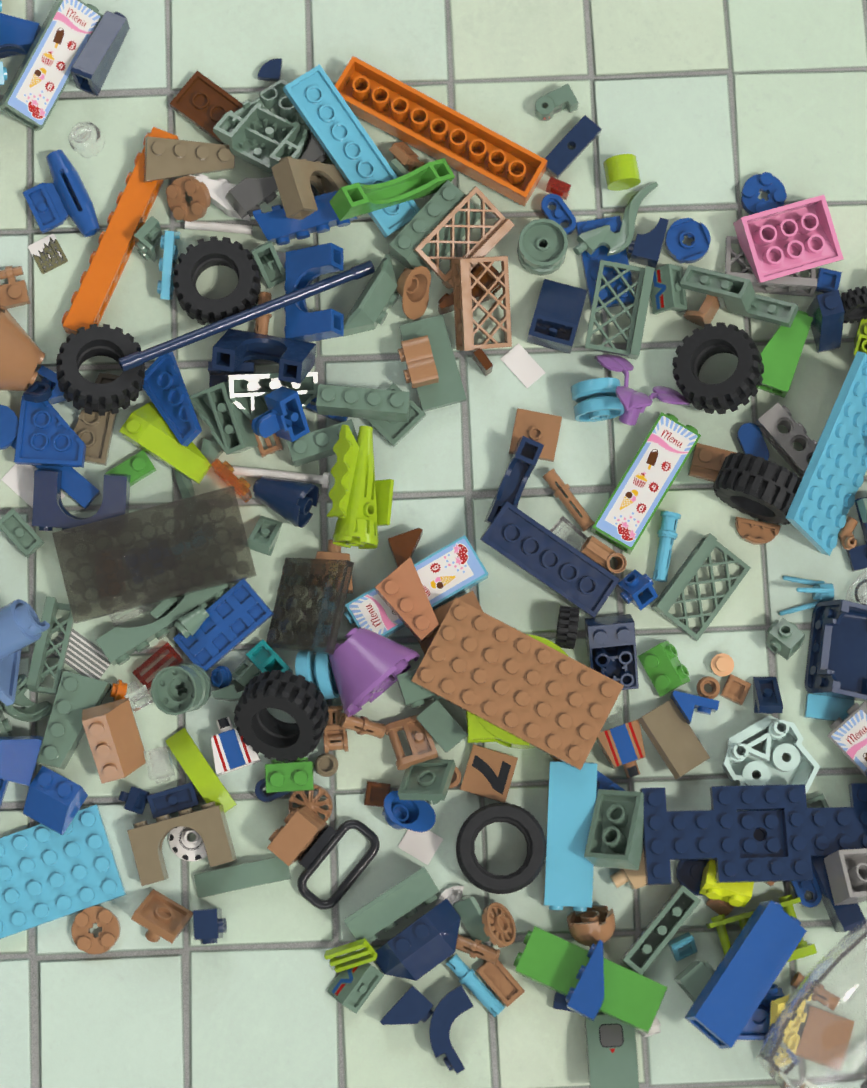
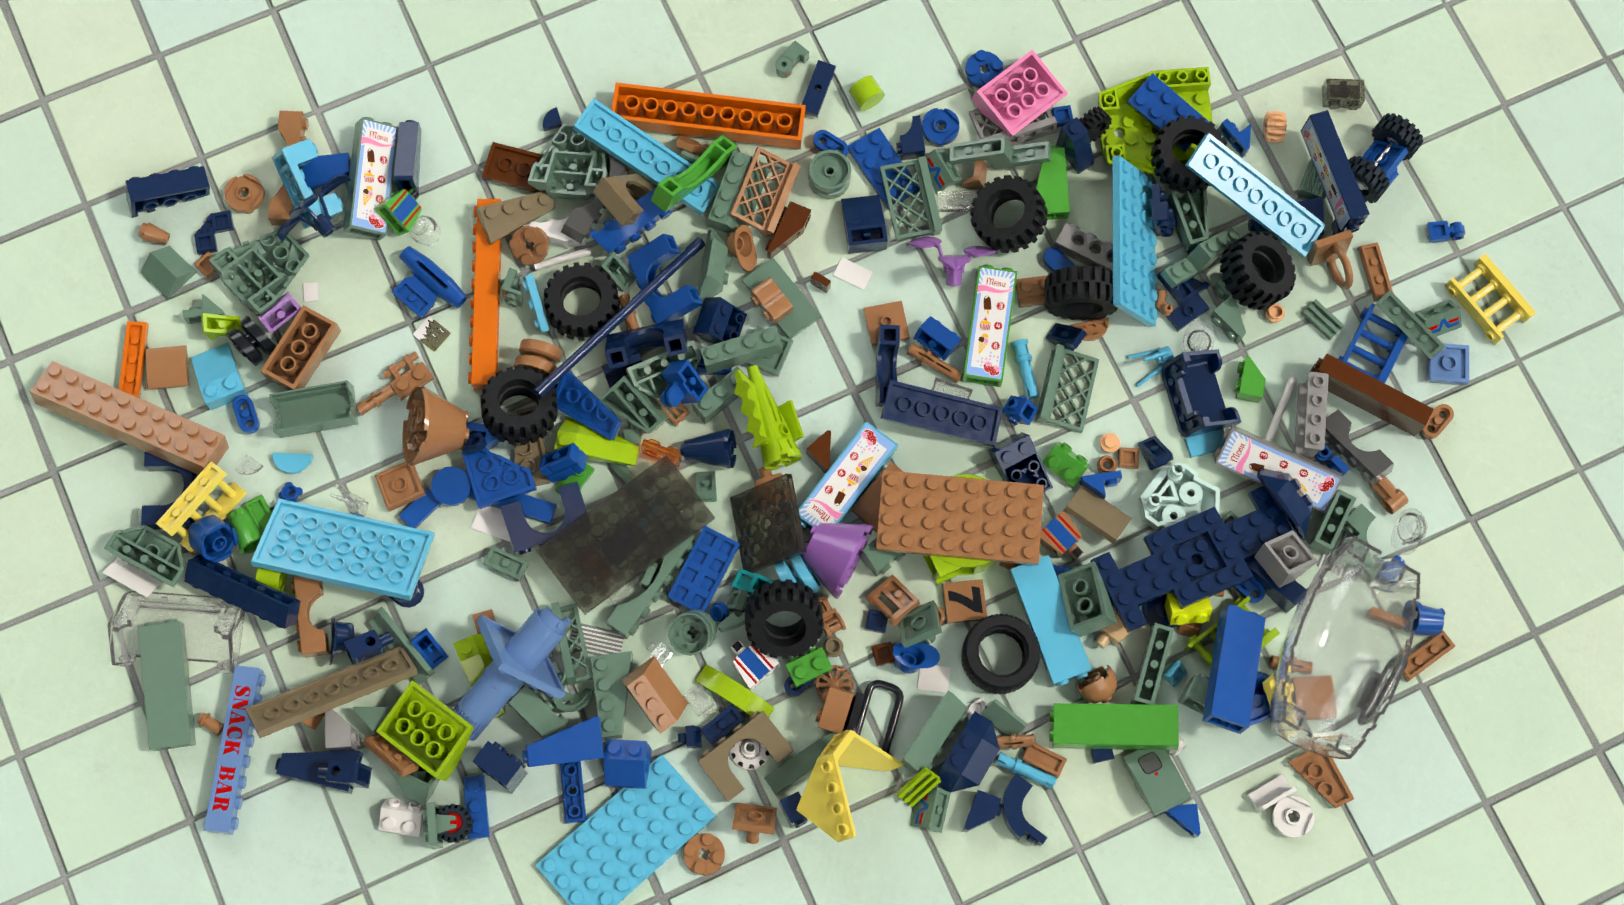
camera: 25 degrees left, 5 degrees down
orange plate [110,679,127,701] -> none
clear red tile [132,642,183,691] -> none
sand green cone [174,605,210,639] -> none
white bar [229,466,330,488] -> none
medium nougat pin [338,713,386,738] -> none
nougat wedge [375,557,439,643] -> none
sand green panel [416,700,468,753] -> none
medium nougat fence [452,256,512,351] -> none
medium nougat wheel [482,902,516,948] -> none
clear red tile [546,177,571,200] -> none
black tyre [555,606,579,649] -> none
blue slope [565,940,605,1022] -> none
medium azure wheel [571,377,624,422] -> none
sand green piece [573,182,658,256] -> none
medium nougat piece [580,535,627,573] -> none
sand green brick [766,618,805,660] -> none
none -> bright green torso [374,189,422,236]
none -> medium nougat wheel [514,339,563,378]
none -> blue brick [539,443,587,483]
none -> dark blue slope [693,297,747,344]
none -> light yellow piece [796,730,904,842]
none -> dark blue tile [865,609,888,634]
none -> blue brick [913,316,962,361]
none -> clear plate [937,191,976,212]
none -> dark blue slope [1046,323,1087,351]

